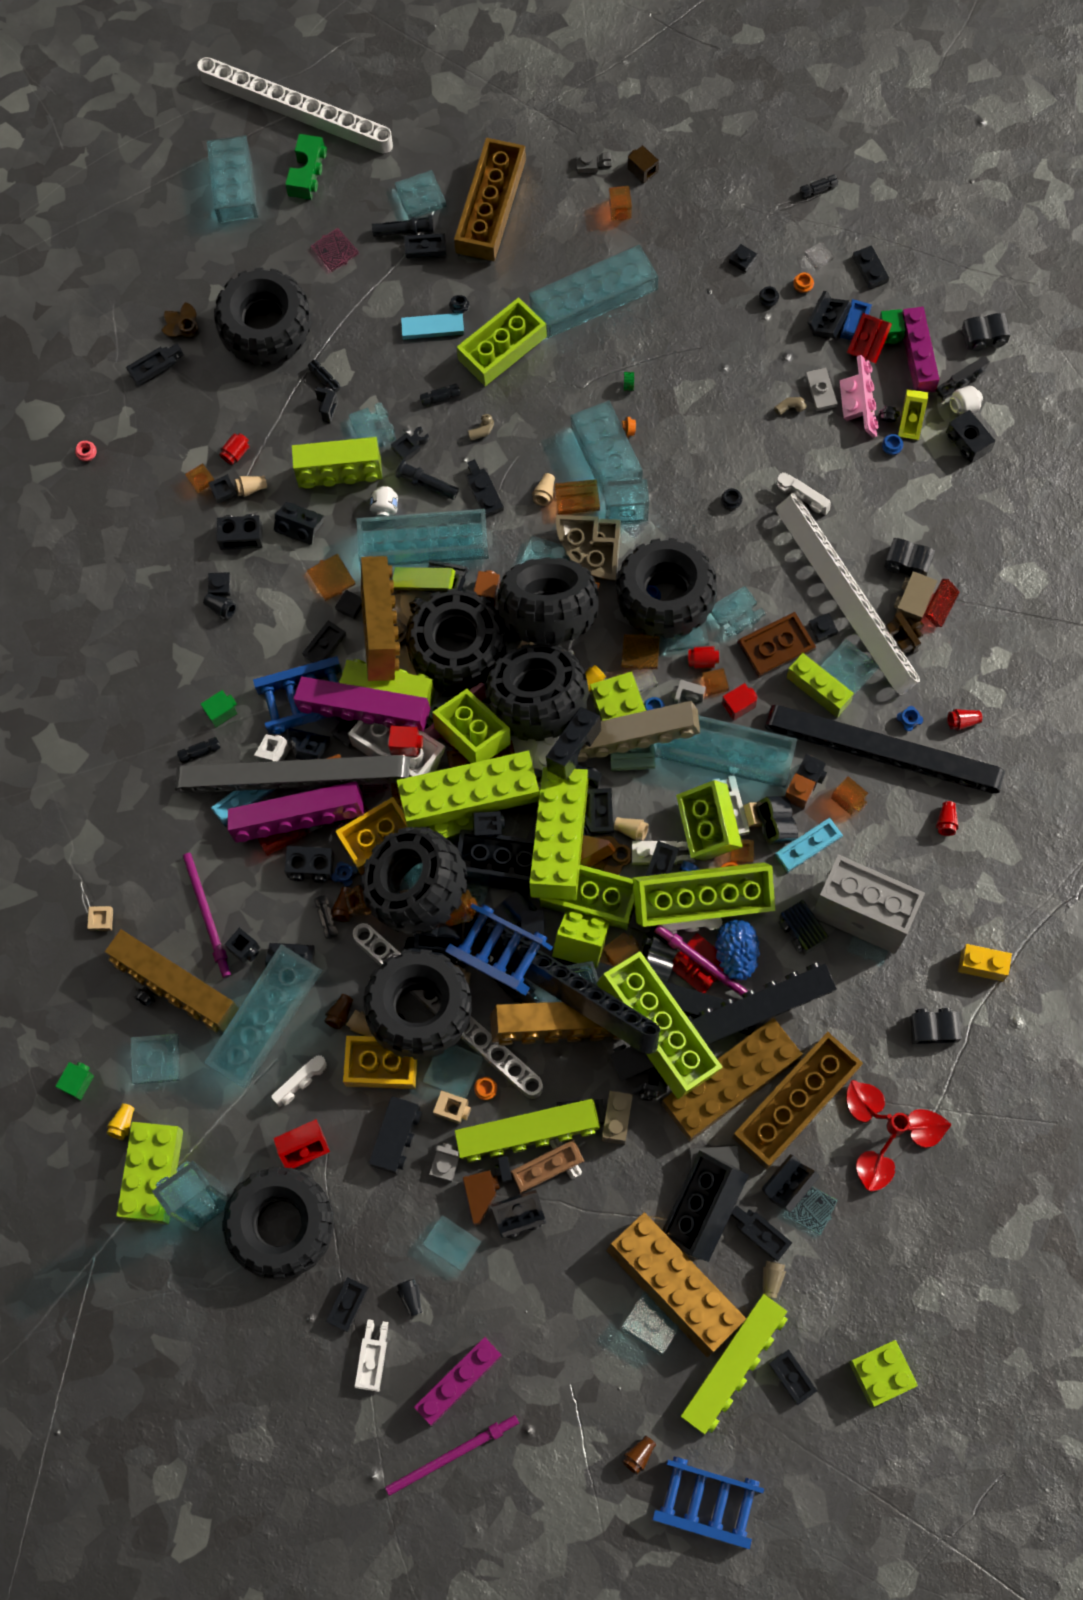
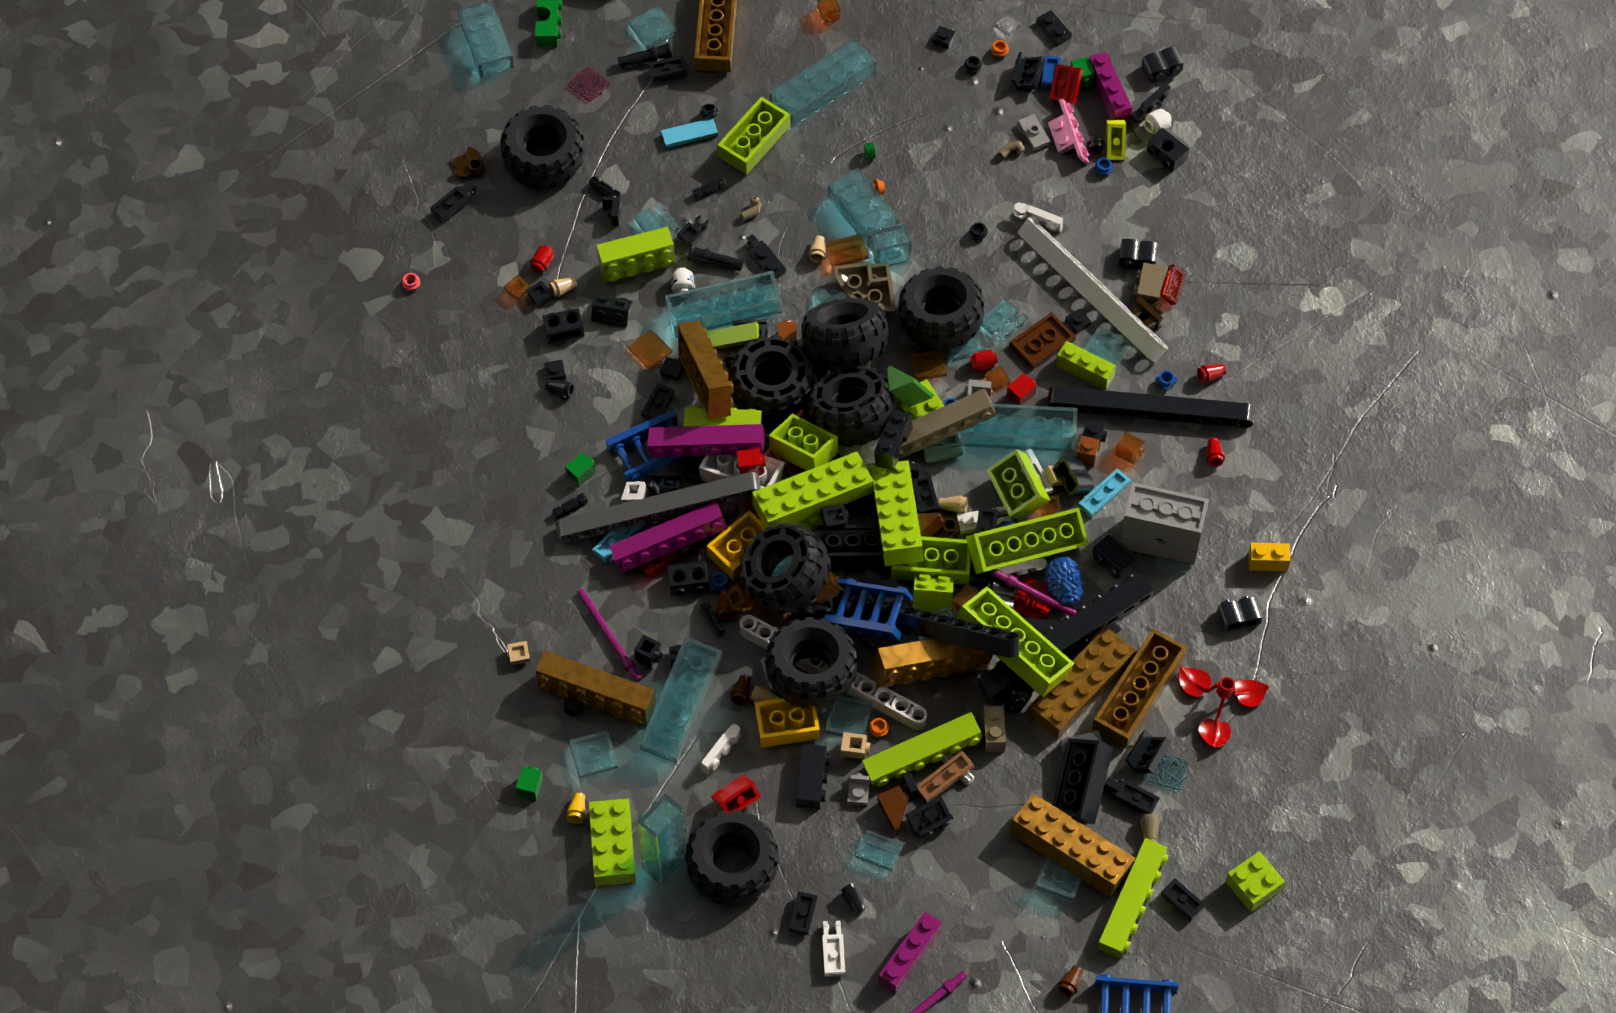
camera: 15 degrees left, 10 degrees down
none -> bright green slope [887,365,934,407]

